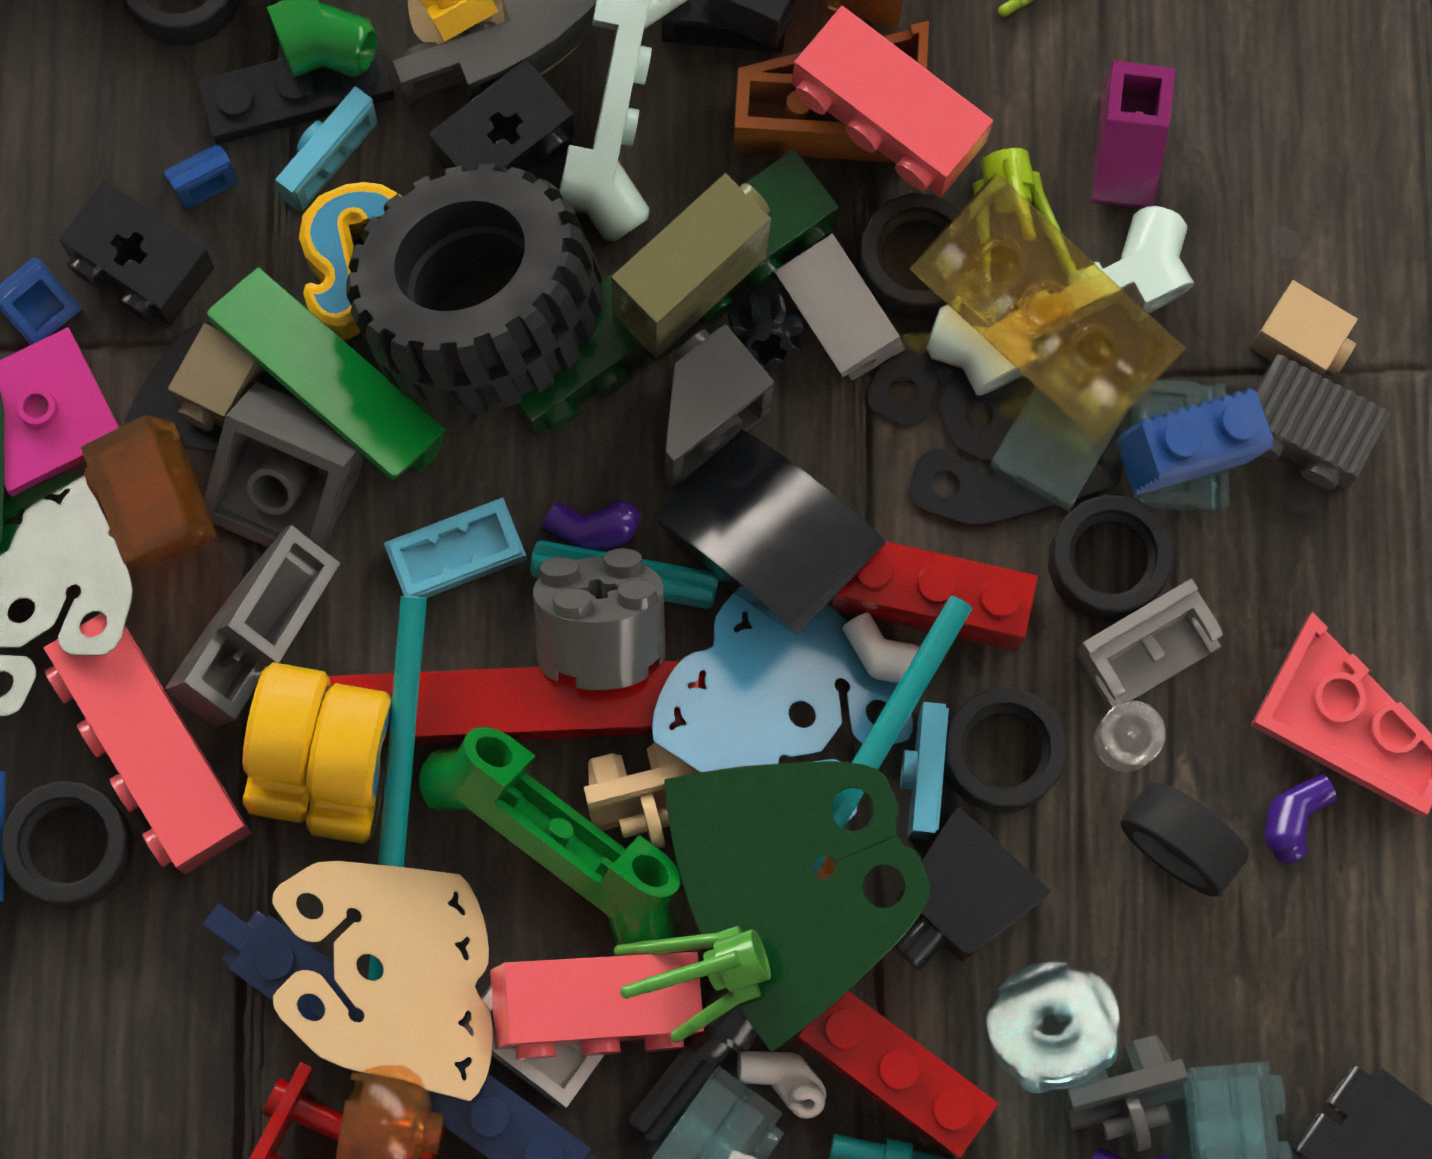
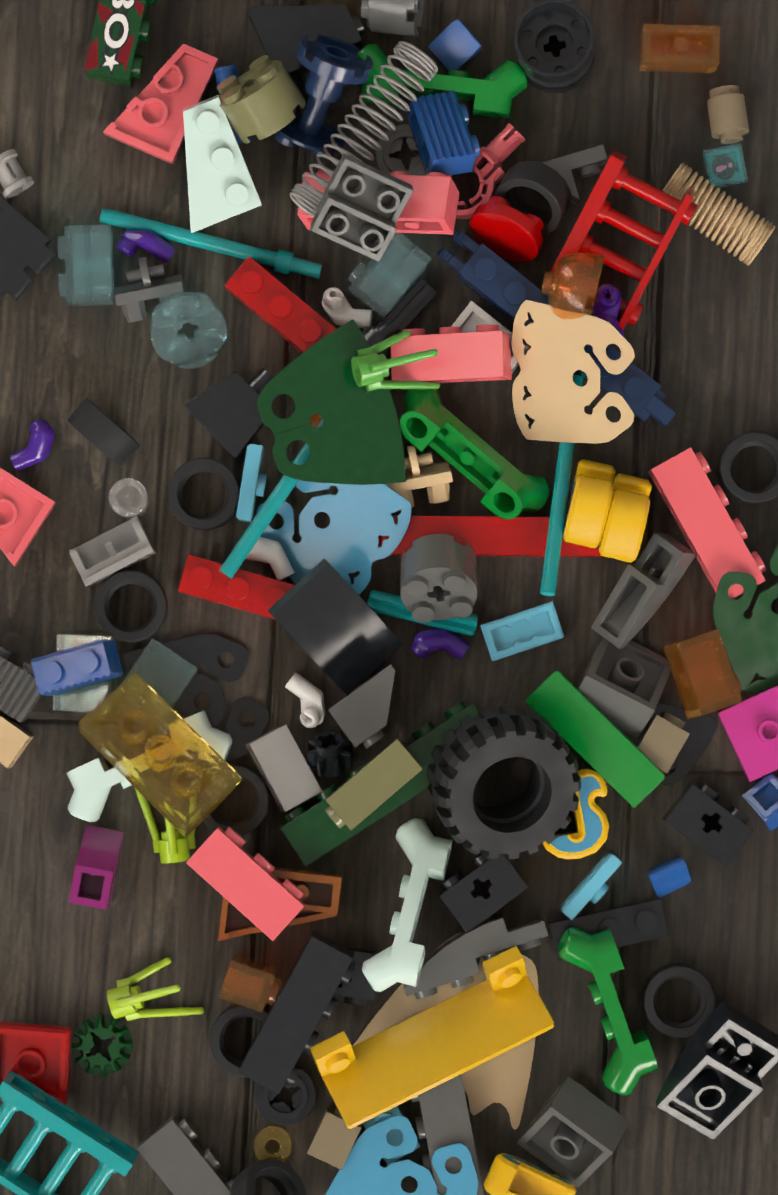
camera: 175 degrees left, 10 degrees up
none -> white arm [285,672,325,728]
none -> dark purple arm [593,284,624,336]

